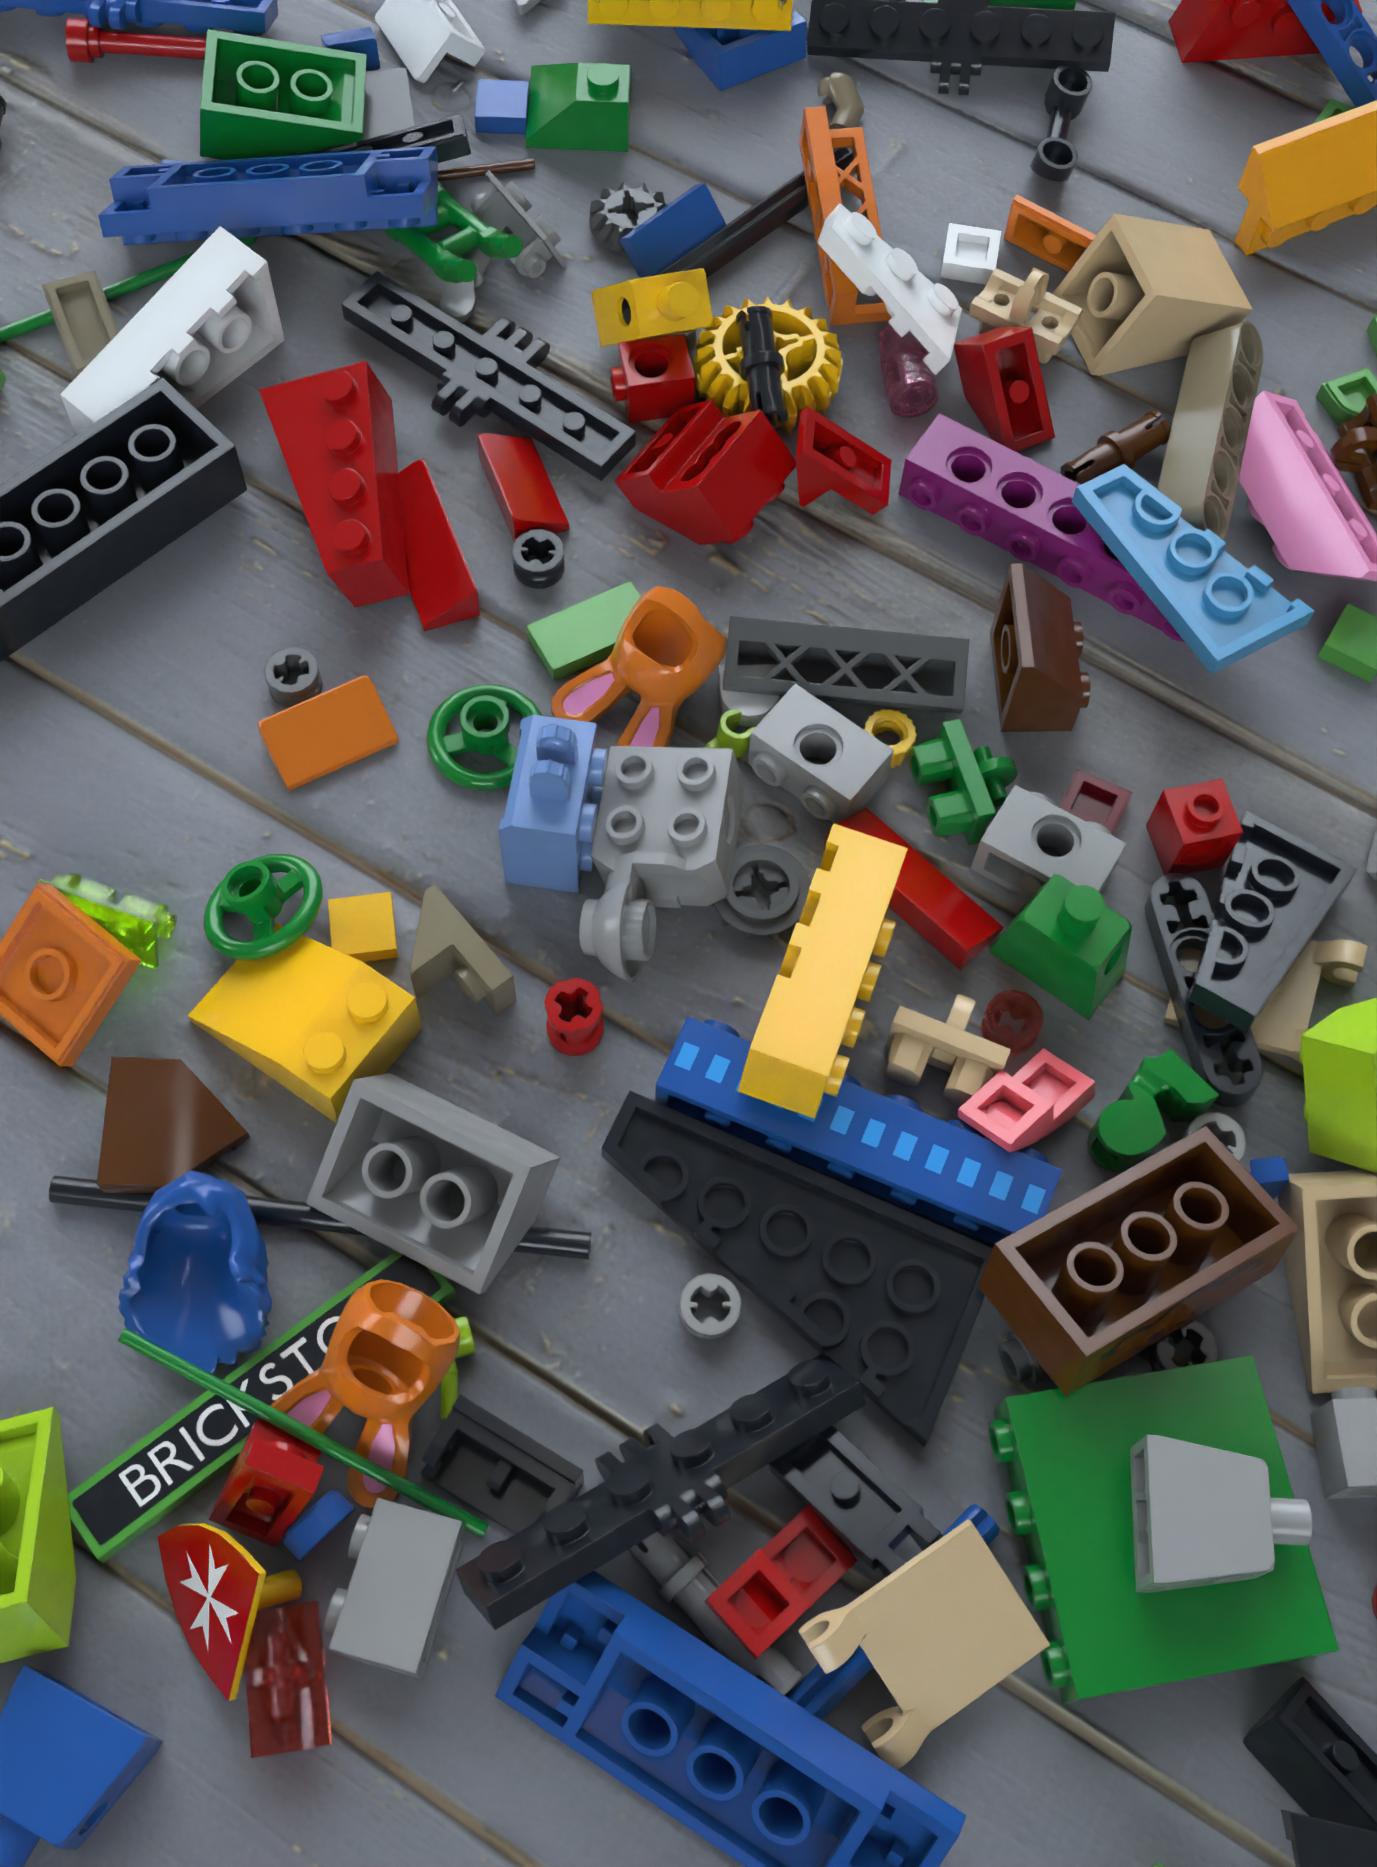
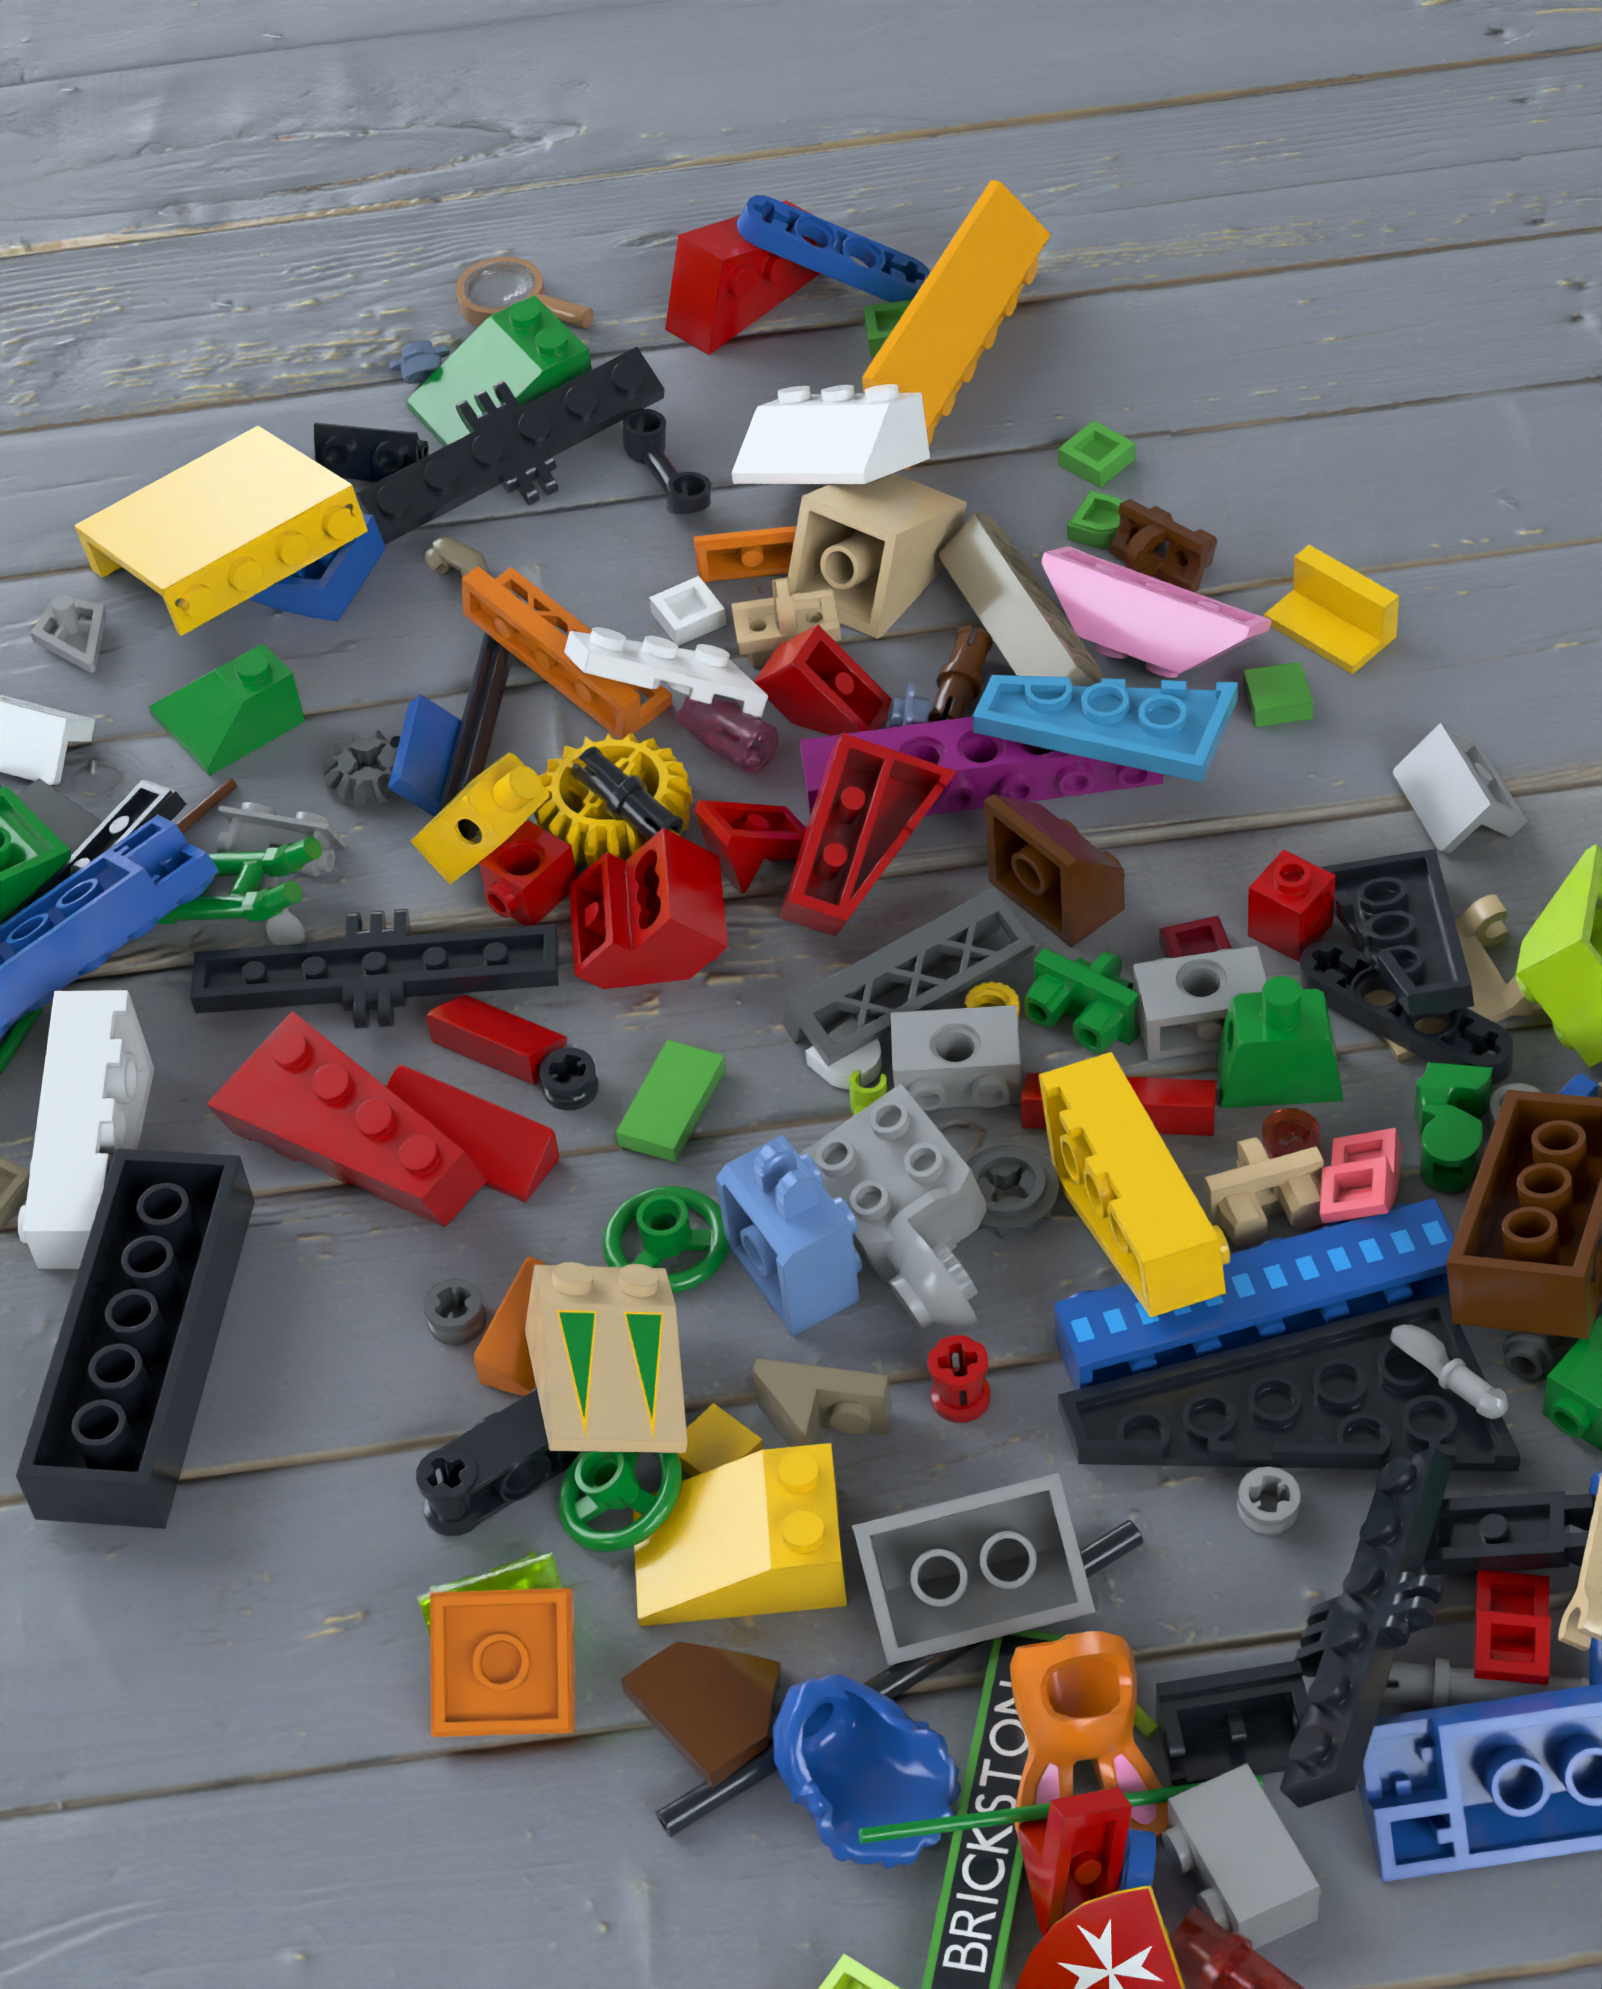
camera: 30 degrees left, 15 degrees down
tile [474,79,529,134] -> none
orange piece [551,586,728,747] -> none
none -> black piece [416,1387,581,1536]
none -> tan slope [525,1262,688,1453]
none -> white slope [732,384,930,484]
none -> red wedge [779,732,957,937]
none -> sand blue plate [886,683,930,728]
none -> light grey piece [1390,1324,1508,1419]

